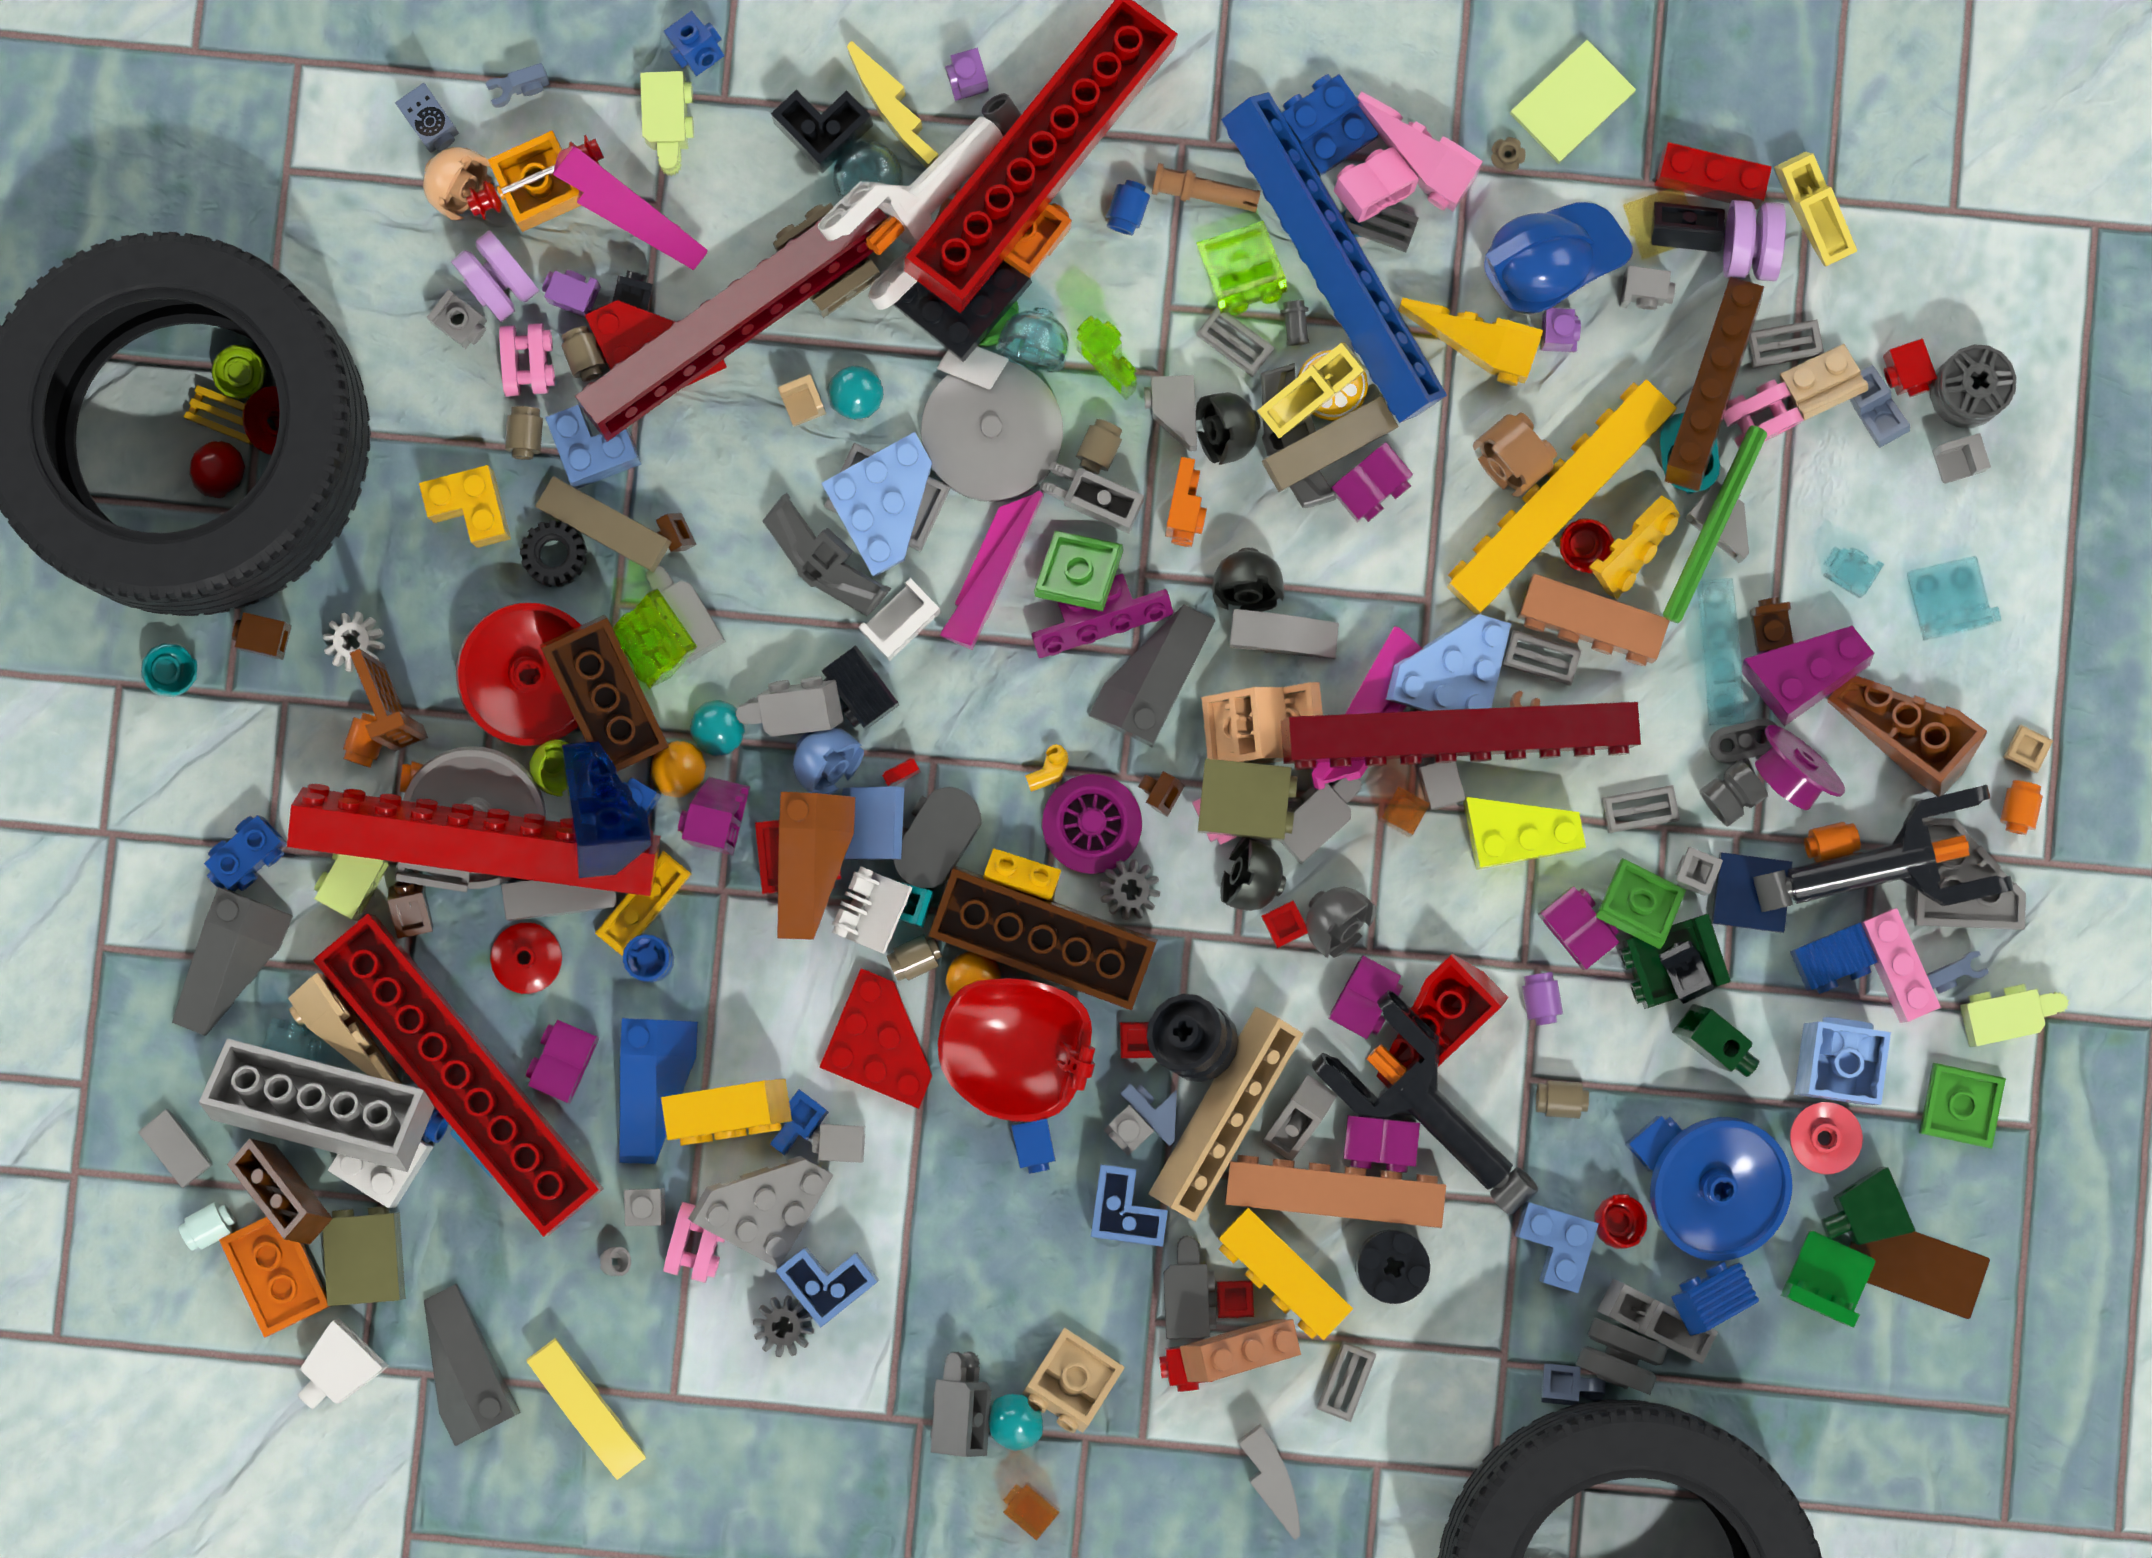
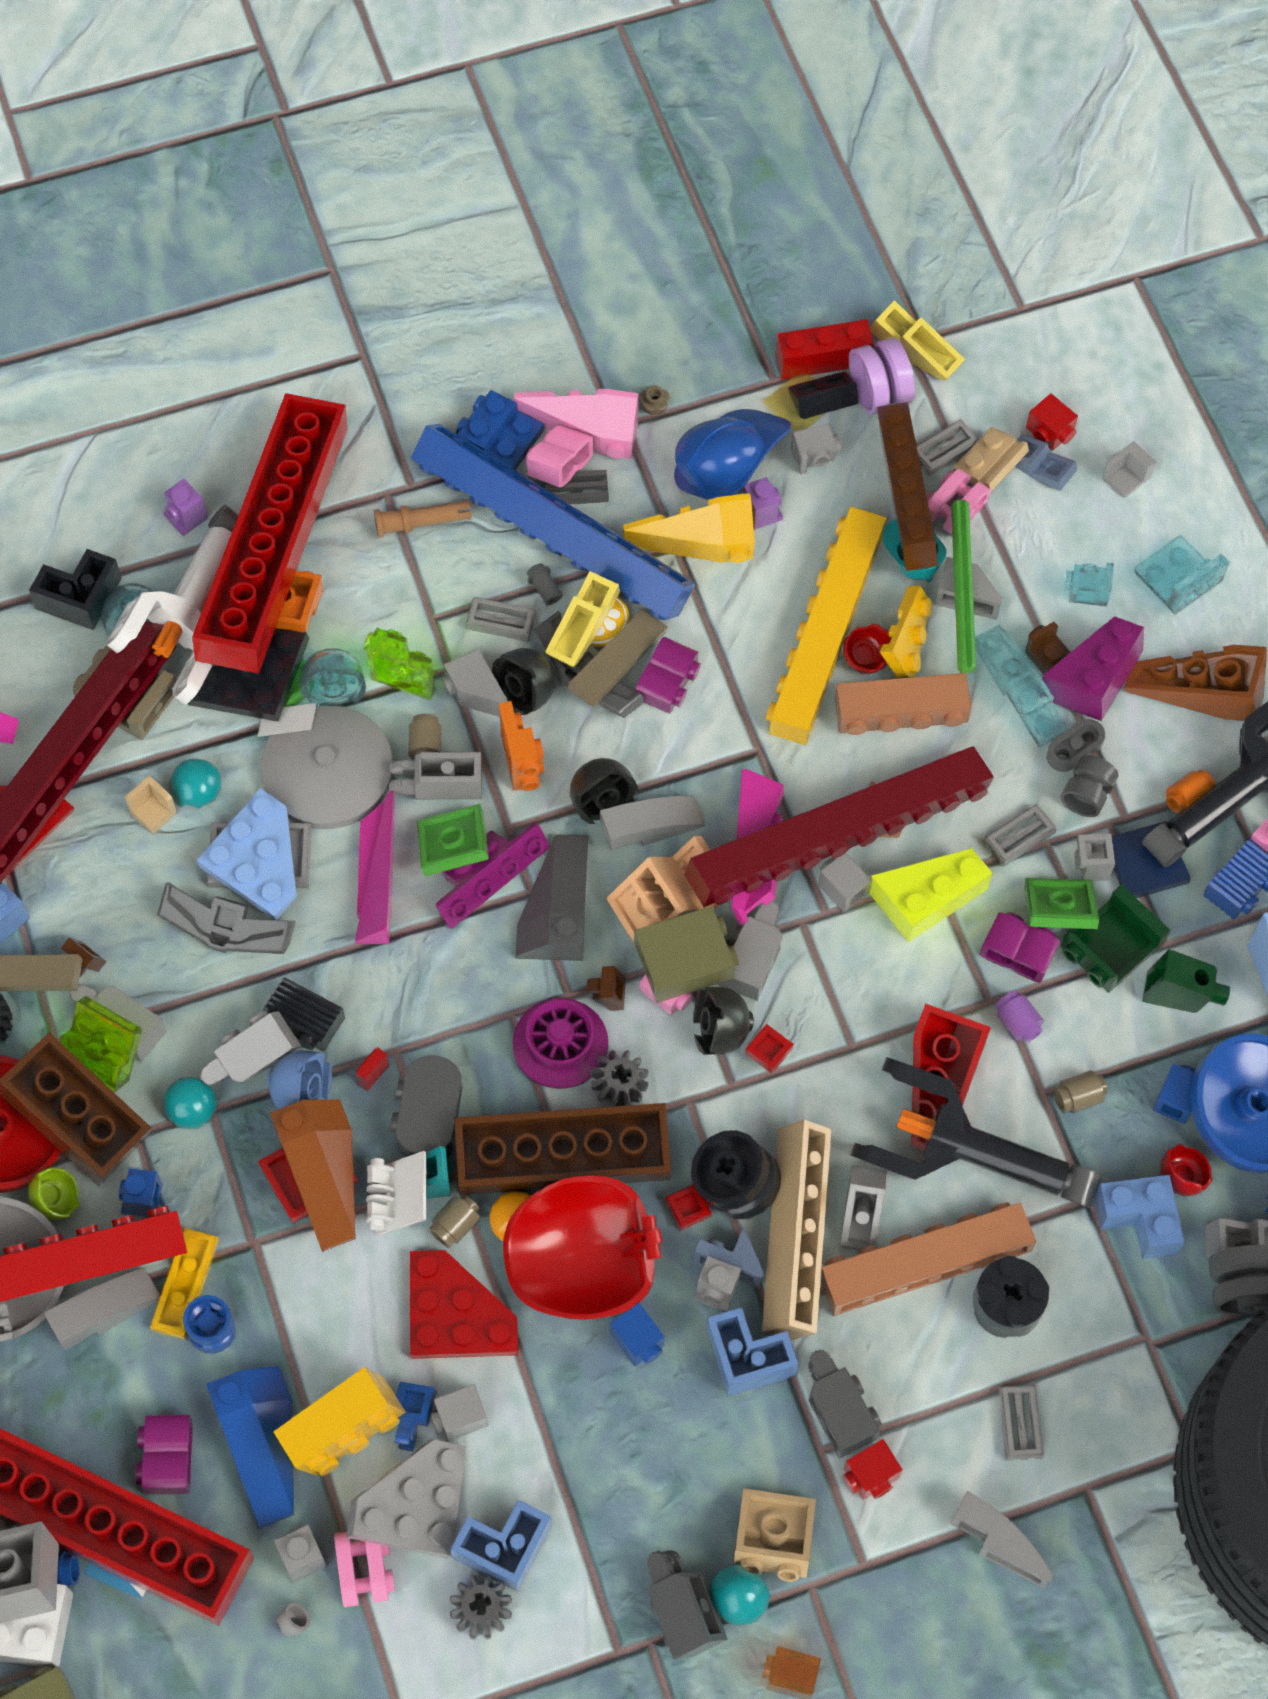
camera: 30 degrees left, 20 degrees down
red dish [490,922,562,994] -> none
clear blue wedge [562,742,652,878] -> none
light orange hair [650,741,707,798] -> none
magenta wedge [678,777,750,855] -> none
medium blue tile [842,786,904,860] -> none
light yellow slope [847,41,939,169] -> none
white panel [859,578,941,661] -> none
yellow bracket [983,848,1061,901] -> none
yellow arm [1025,744,1069,792] -> none
blue brick [1106,180,1150,236] -> none
nougat brick [1180,1319,1301,1382] -> none
clear neon green plate [1196,221,1288,315] -> none
red tile [1216,1280,1254,1318] -> none
yellow brick [1218,1207,1353,1340] -> none
dark grey cylinder [1306,887,1377,958] -> none
magenta brick [1328,955,1403,1039] -> none
magenta brick [1343,1115,1420,1173] -> none
clear orange brick [1379,787,1430,838] -> none
light blue plate [1386,614,1511,711] -> none
medium nougat brick [1473,412,1557,497] -> none
light grey tile [1502,630,1582,686] -> none
yellowish green tile [1510,40,1636,164] -> none
sand blue plate [1541,1363,1606,1405] -> none
black bracket [1658,941,1716,1004] -> none
magenta piece [1755,725,1845,810] -> none
dark grey wheel [1930,344,2017,428] -> none

